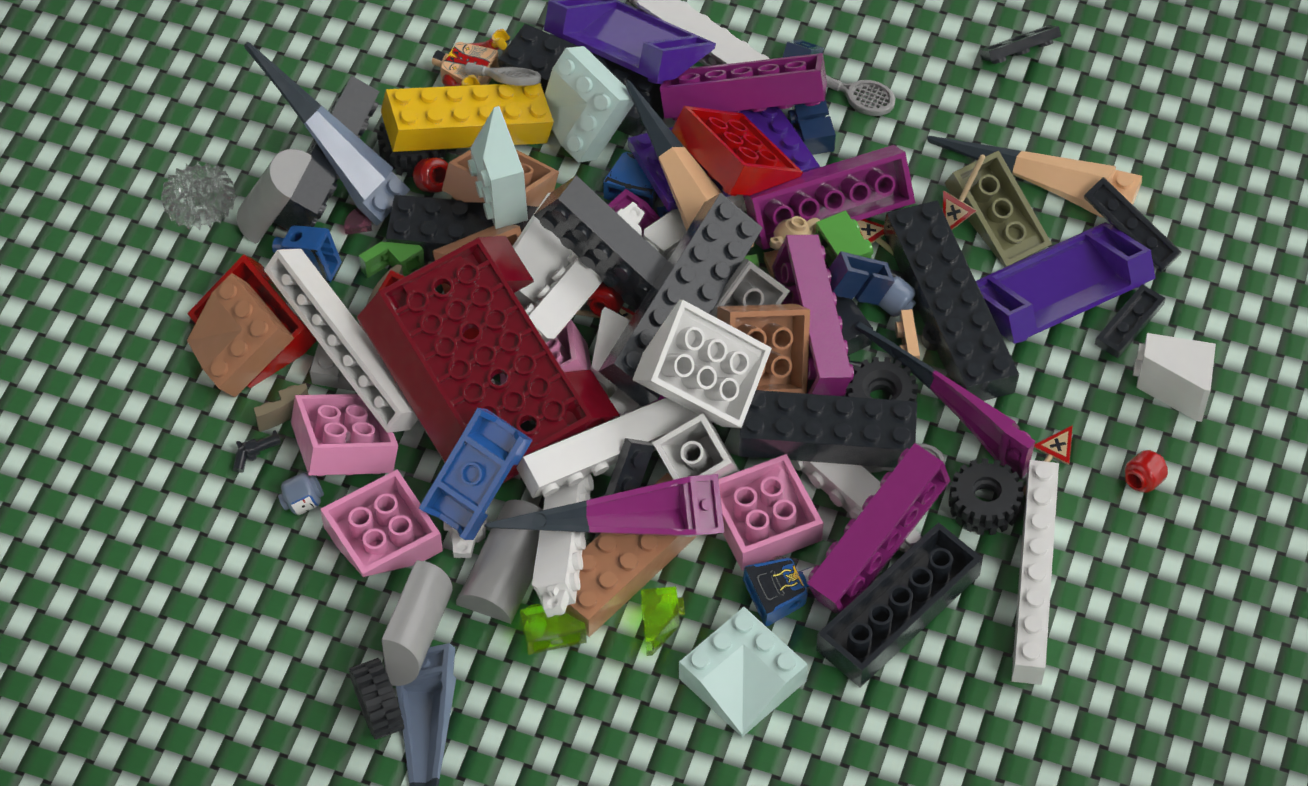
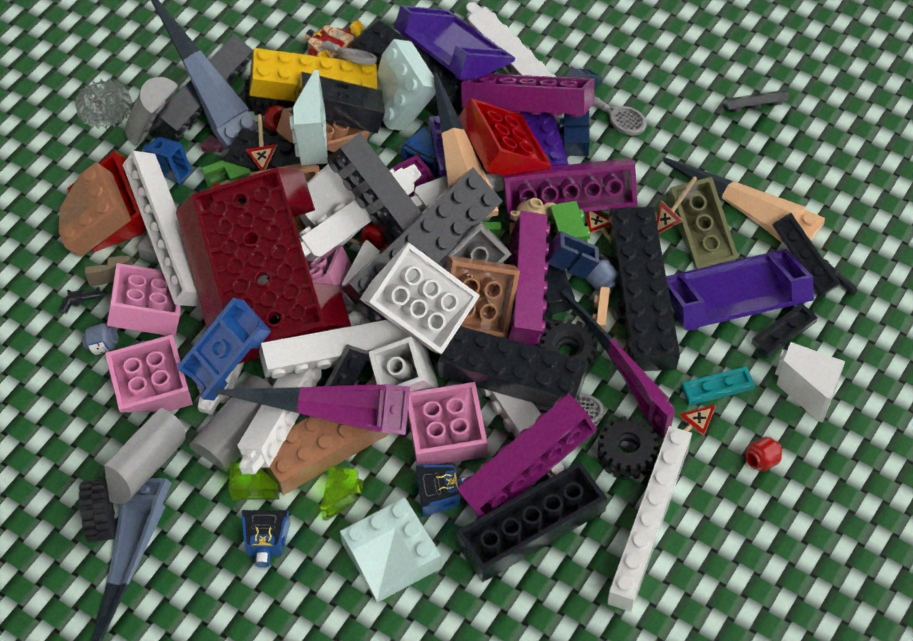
camera: 15 degrees right, 0 degrees up
none -> torso [241,510,291,568]
none -> piece [246,115,277,171]
none -> black brick [295,71,385,134]
none -> teal tile [681,366,755,406]
none -> black piece [824,259,857,295]

